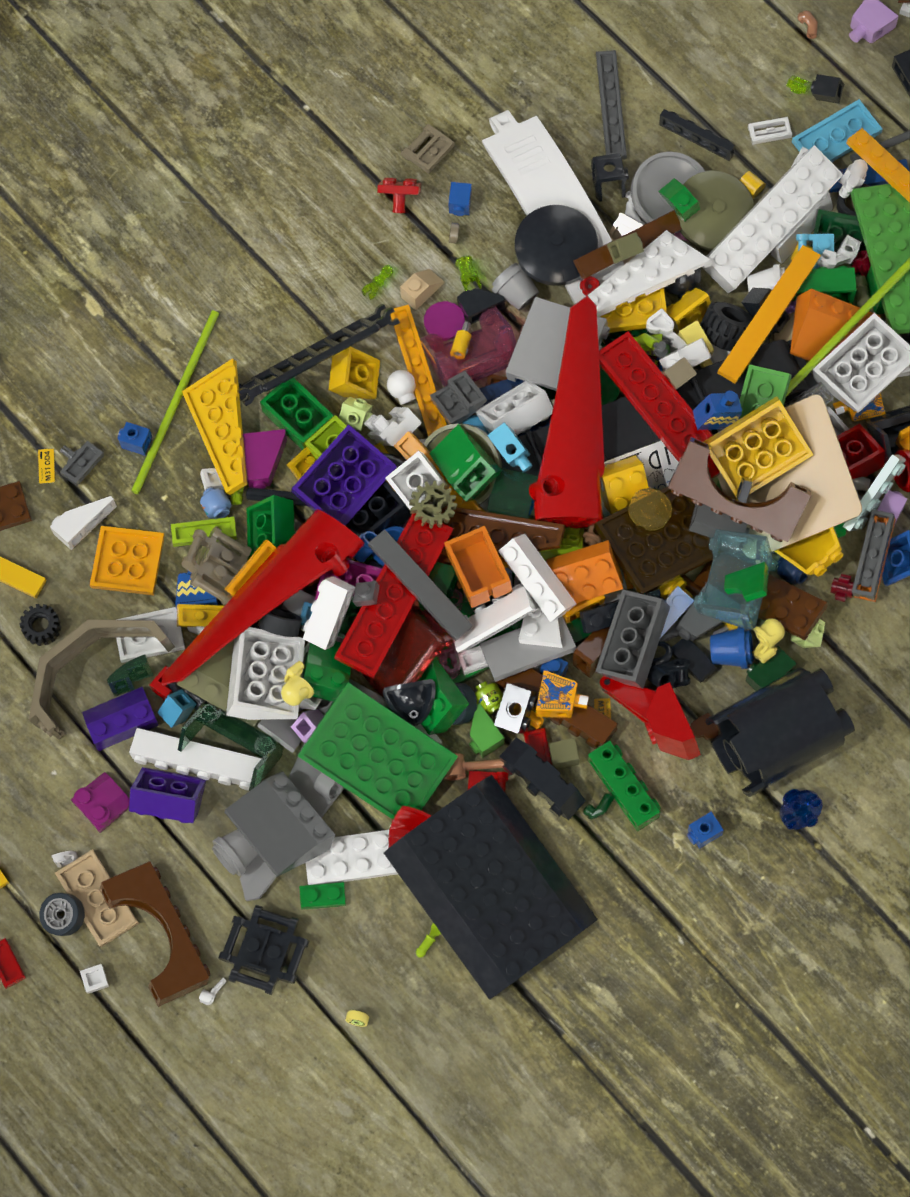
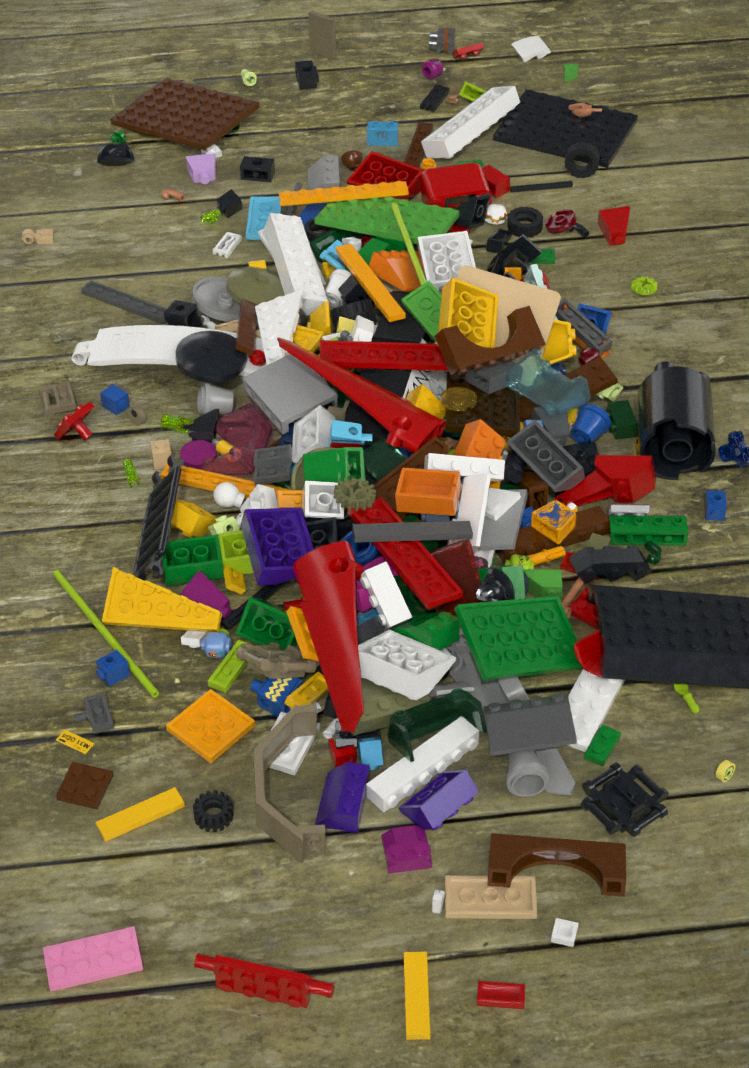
camera: 60 degrees left, 25 degrees down
wheel [39,892,85,936] -> none
white slope [50,496,117,550] -> none
clear green slope [107,654,154,697] -> none
white hand [199,978,227,1005] -> none
light yellow piece [281,661,314,706] -> none
lavender brick [291,709,324,743] -> none
flat silver plate [353,581,380,607] -> none
brick [494,683,538,734] -> none
olive brick [607,232,644,264] -> none
white tile [646,308,674,335] -> none
green slope [658,178,700,222] -> none
black plate [659,109,735,161] -> none
dark tan panel [661,357,697,389] -> none
blue torso [693,390,742,430] -> none
green tile [724,562,768,602] -> none
black tile [736,477,752,503] -> none
light yellow piece [752,618,785,664] -> none
white arm [839,159,868,198] -> none
none -> light grey slope [607,503,650,516]

